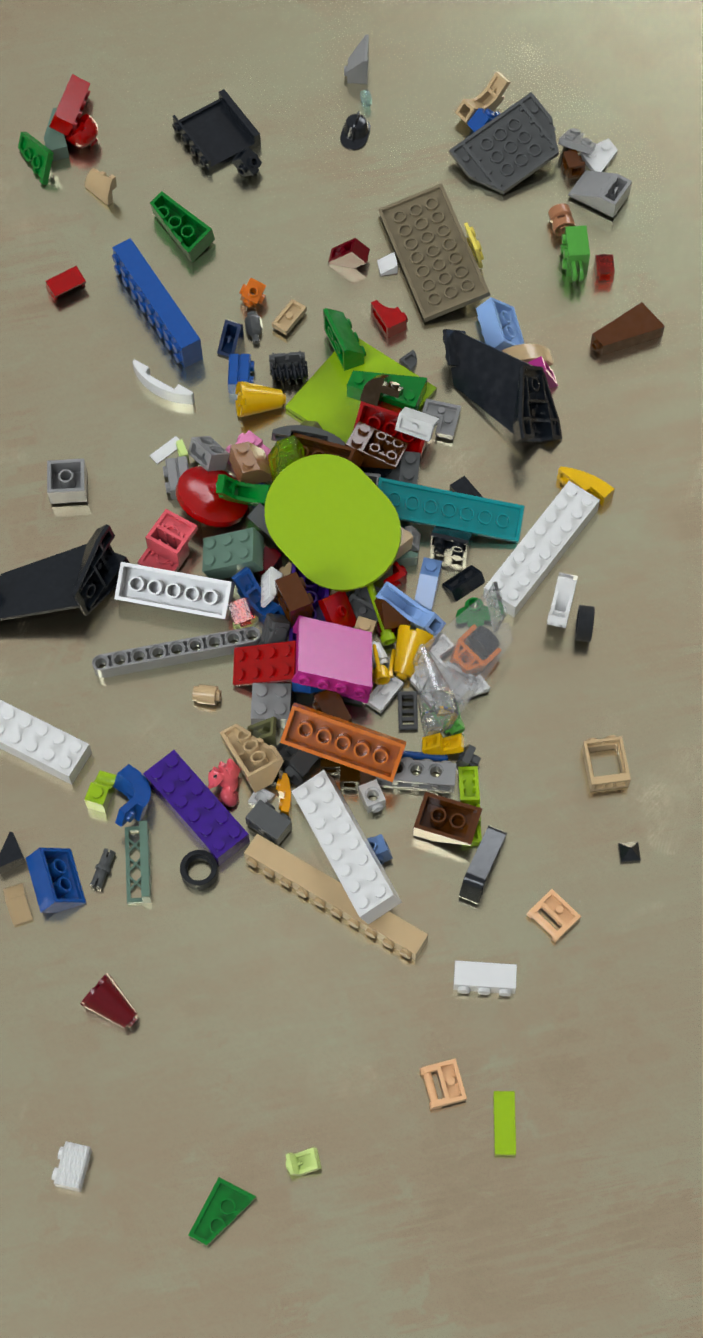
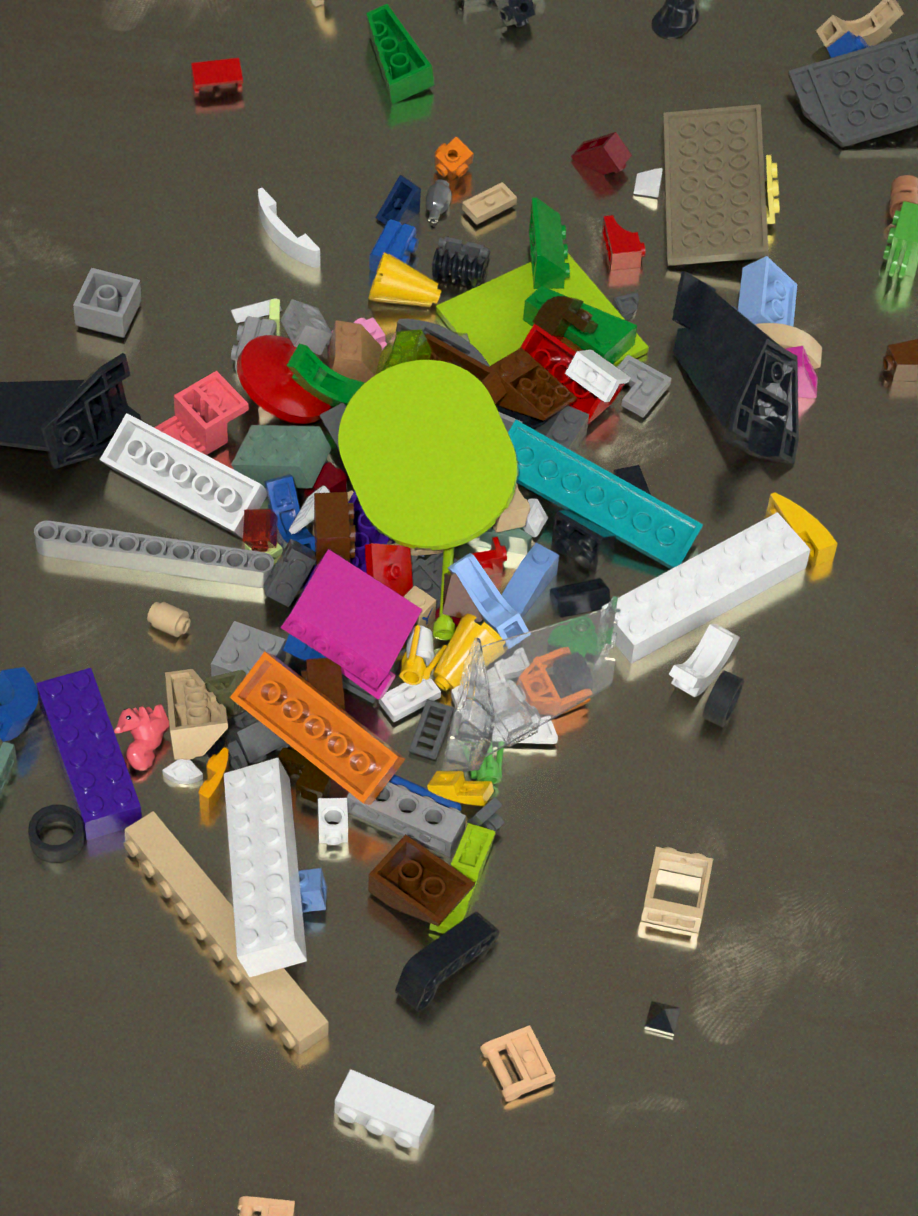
camera: 15 degrees right, 10 degrees down
blue brick [112,238,203,368] -> none
red plate [233,641,296,687] -> none
dark grey brick [245,800,292,845] -> none

